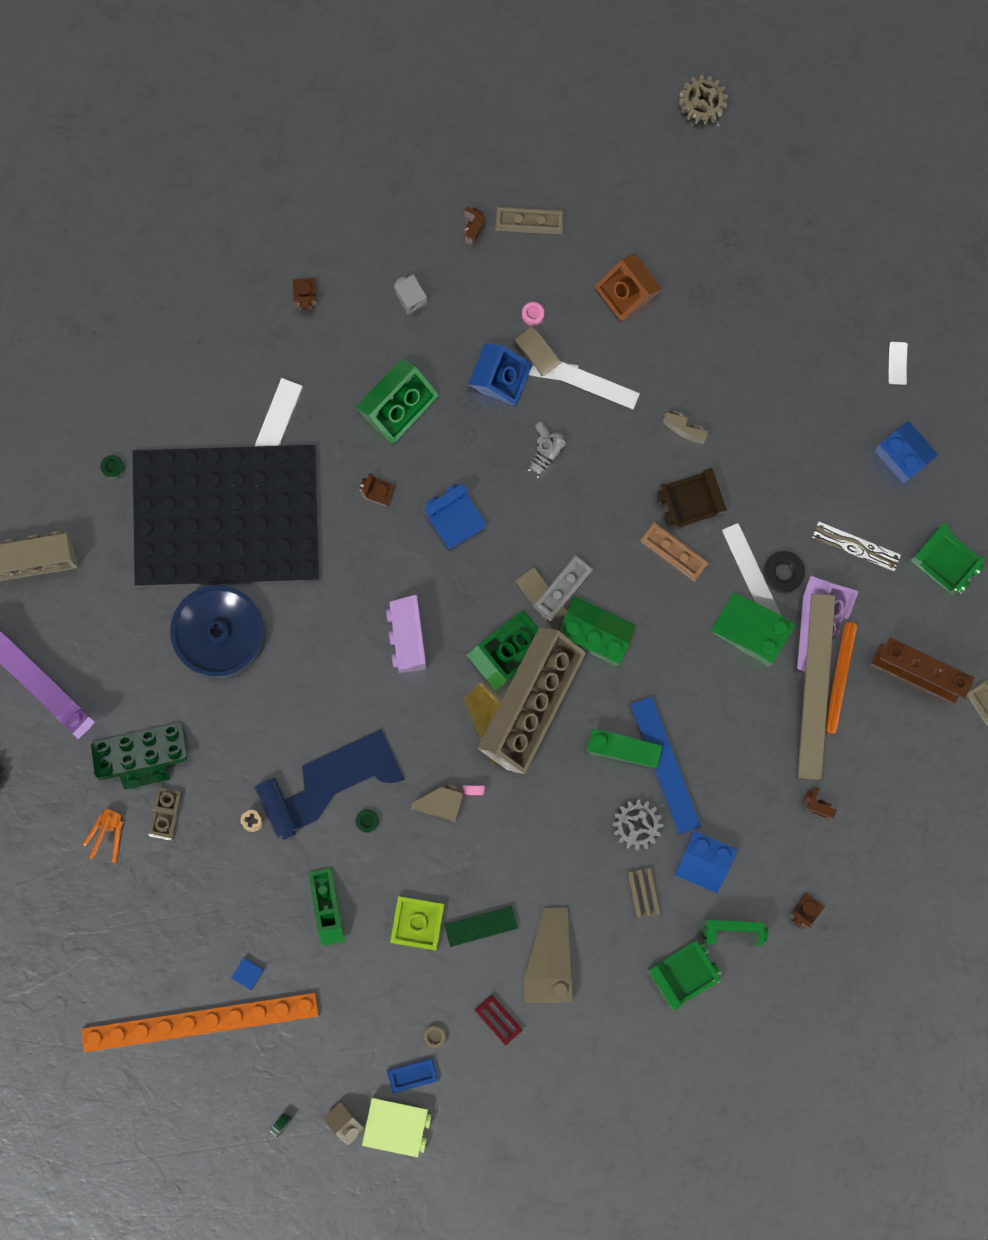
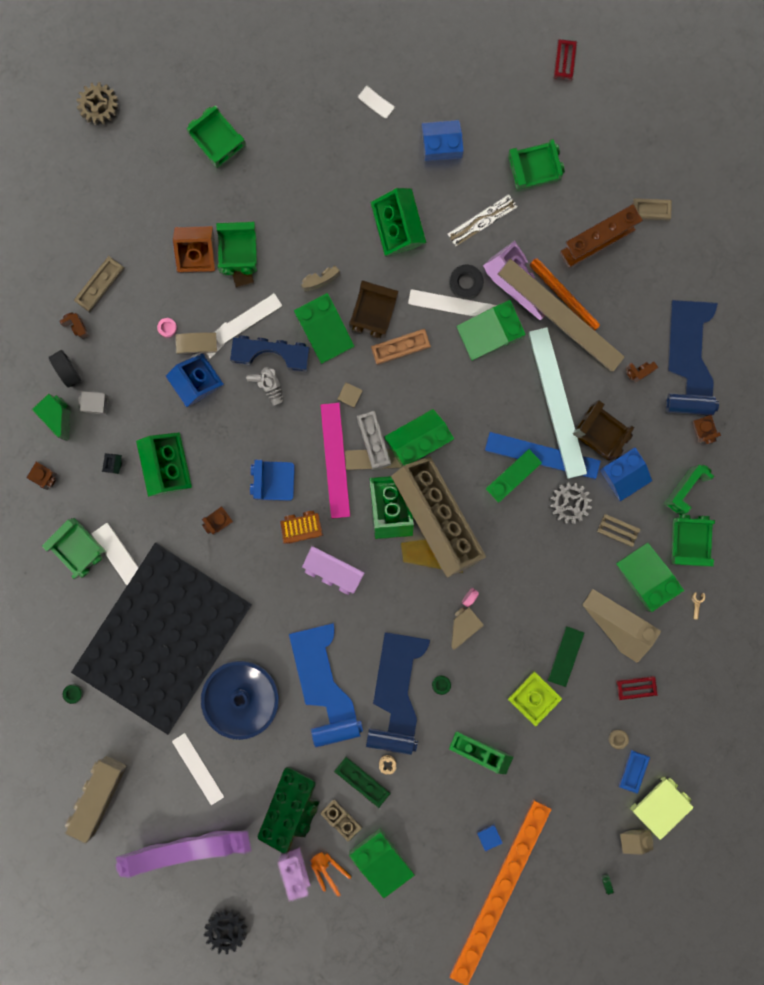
camera: 50 degrees left, 5 degrees up
none -> green slope [31,394,71,441]
none -> green panel [42,518,106,579]
none -> black tyre [49,350,81,388]
none -> black plate [102,453,122,474]
none -> white sticker [172,733,224,805]
none -> green panel [186,105,246,168]
none -> green panel [216,222,257,275]
none -> dark blue arch [230,335,310,372]
none -> dark brown tile [232,271,254,289]
none -> lavender panel [278,847,311,901]
none -> dark orange slope [280,510,324,544]
none -> blue door [289,623,363,748]
none -> green slope [294,293,355,364]
none -> dark pink tile [320,403,350,519]
none -> dark green tile [334,756,391,808]
none -> dark tan tile [337,382,363,408]
none -> green slope [349,828,415,899]
none -> green slope [370,188,427,256]
none -> light aqua tile [528,328,587,479]
none -> dark brown panel [572,400,635,461]
none -> green slope [616,543,684,612]
none -> dark blue door [666,300,719,415]
none -> tan hand [692,593,705,620]

